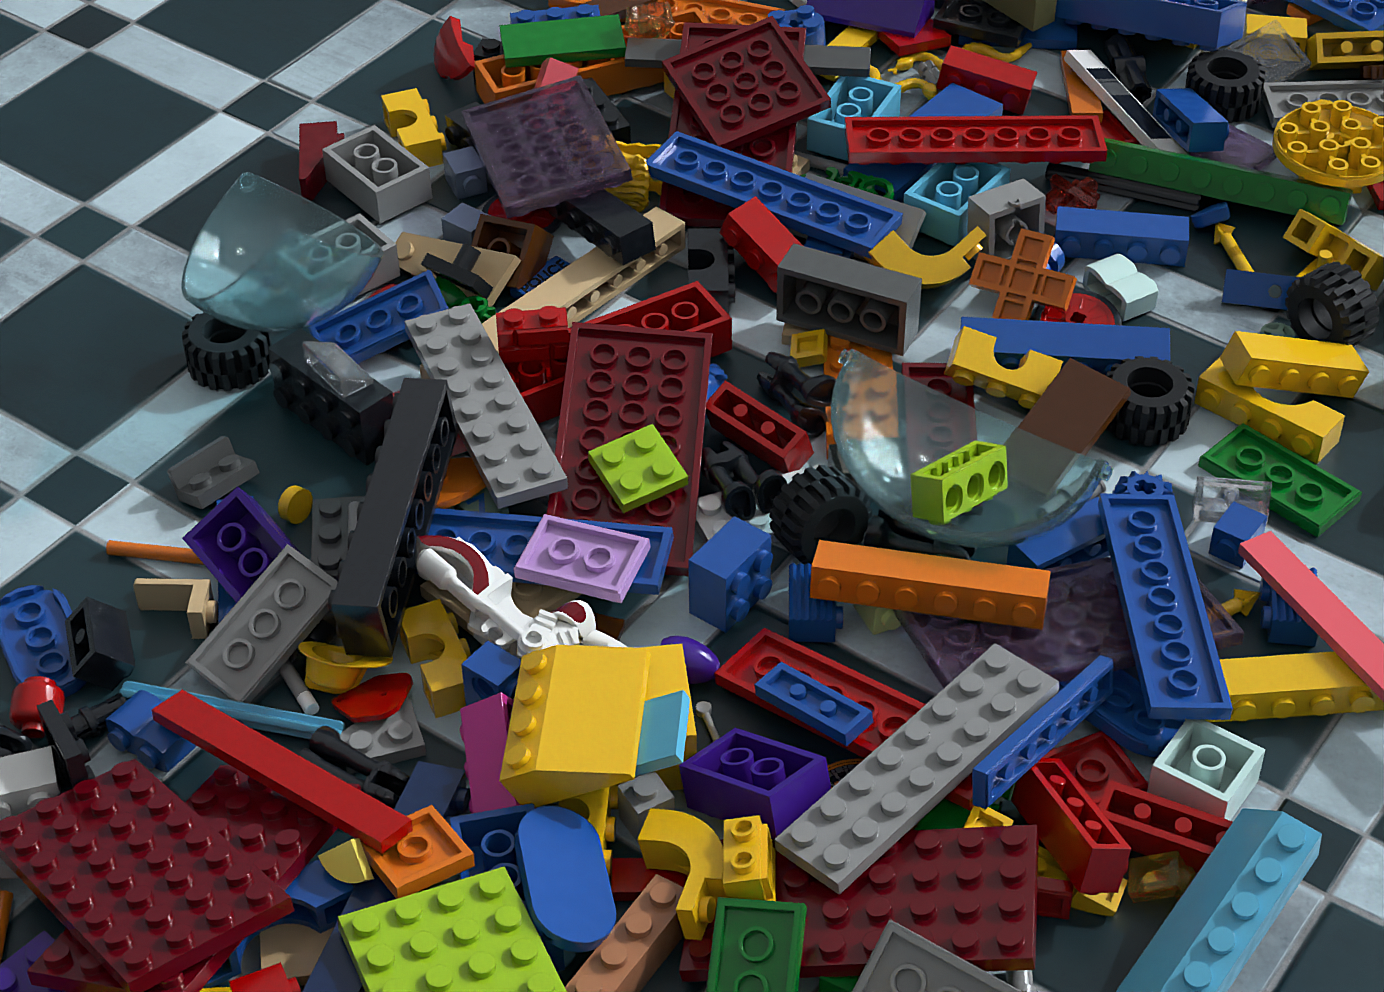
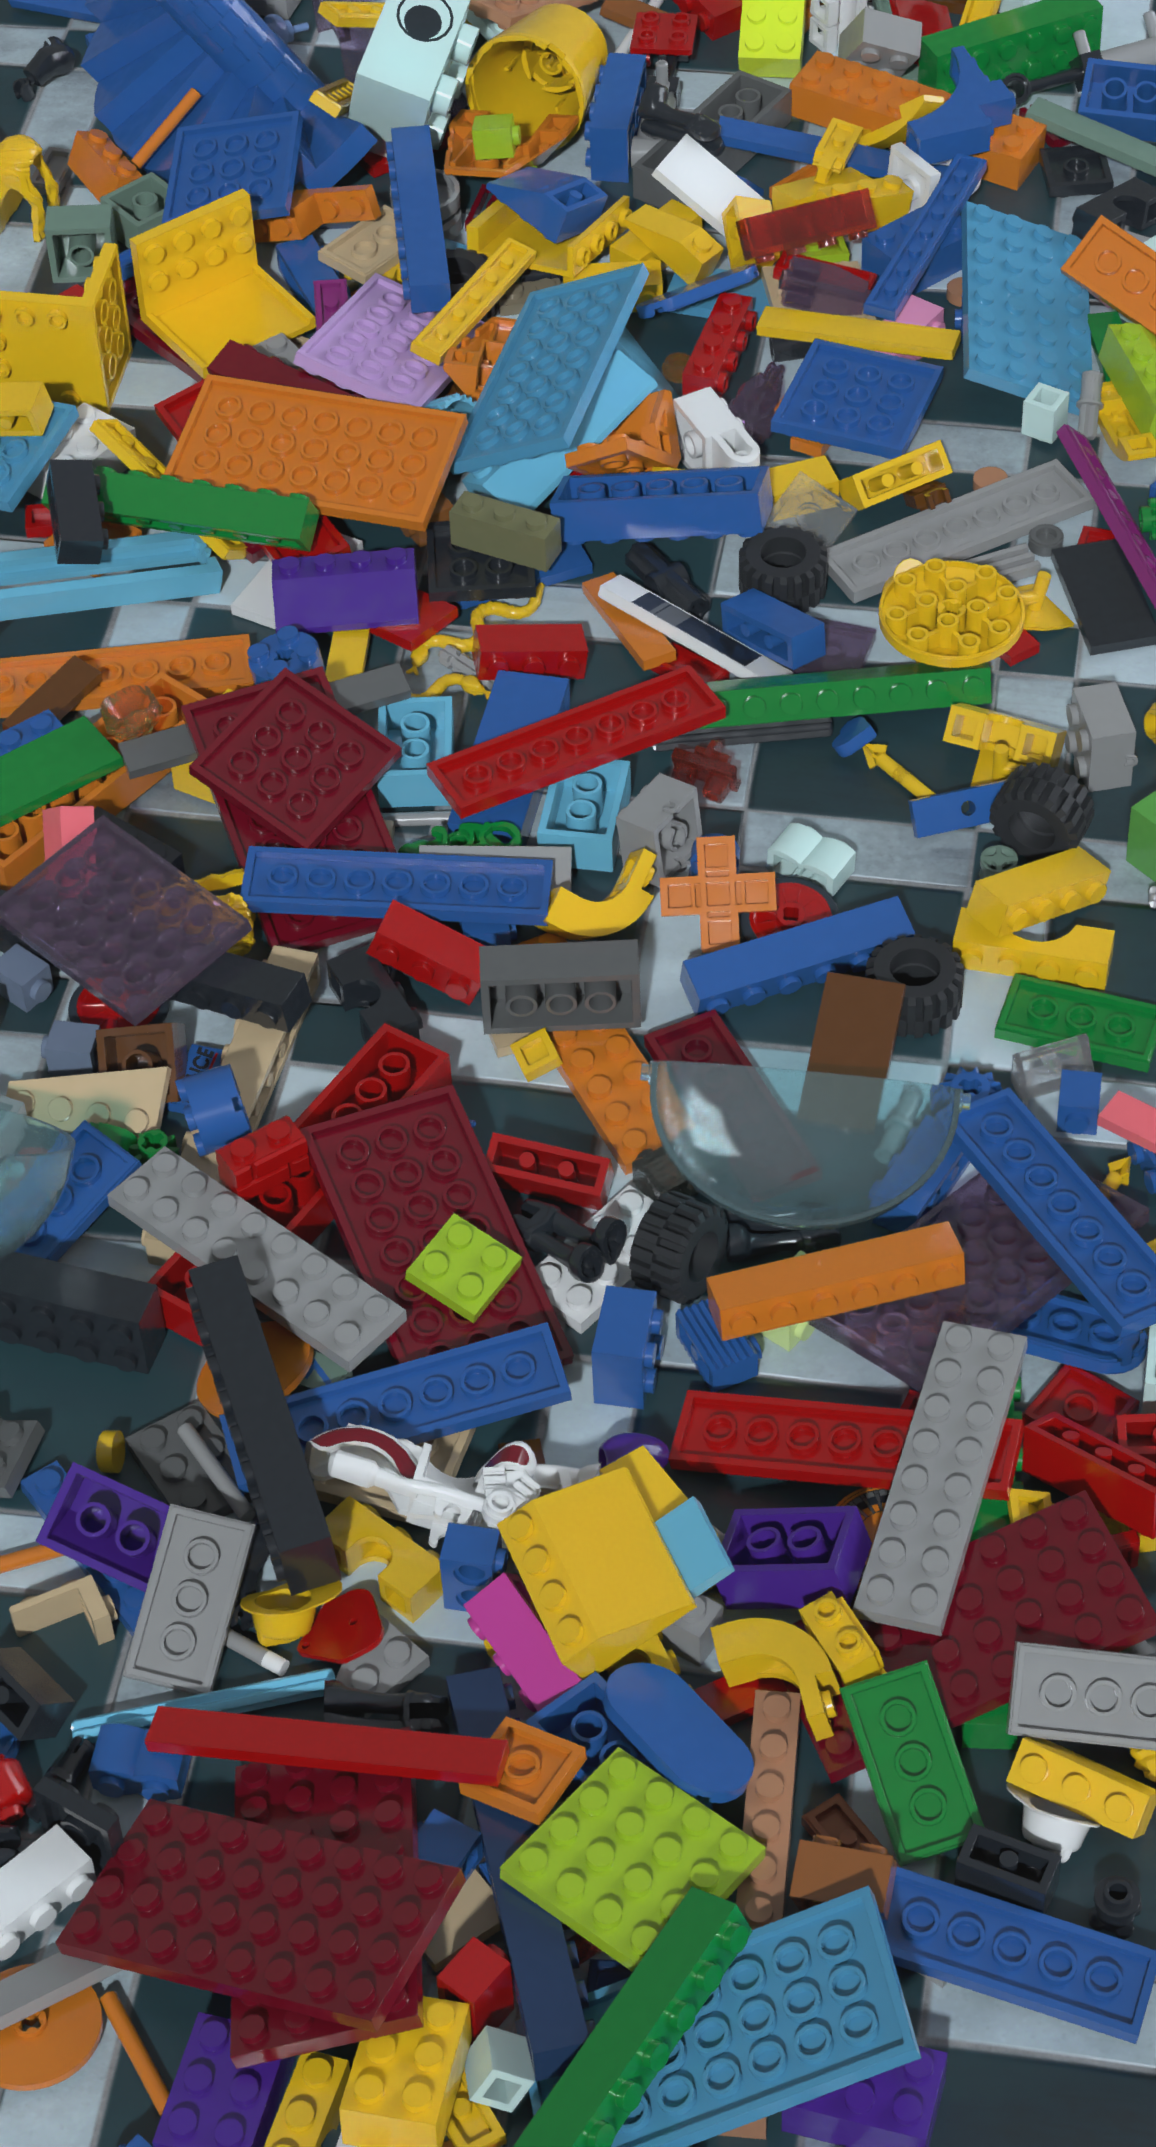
camera: 25 degrees left, 5 degrees up
clear slope [303,341,374,398] -> none
light yellow tile [318,838,374,883] -> none
black tile [421,243,493,299] -> none
lavender tile [513,514,650,603] -> none
blue plate [754,662,873,746] -> none
black piece [756,352,843,439] -> none
lime brick [910,440,1008,525] -> none
yellow arch [944,326,1063,409] -> none
blue tile [972,655,1114,809] -> none
blue brick [1054,206,1189,267] -> none
none -> blue brick [175,1064,252,1157]

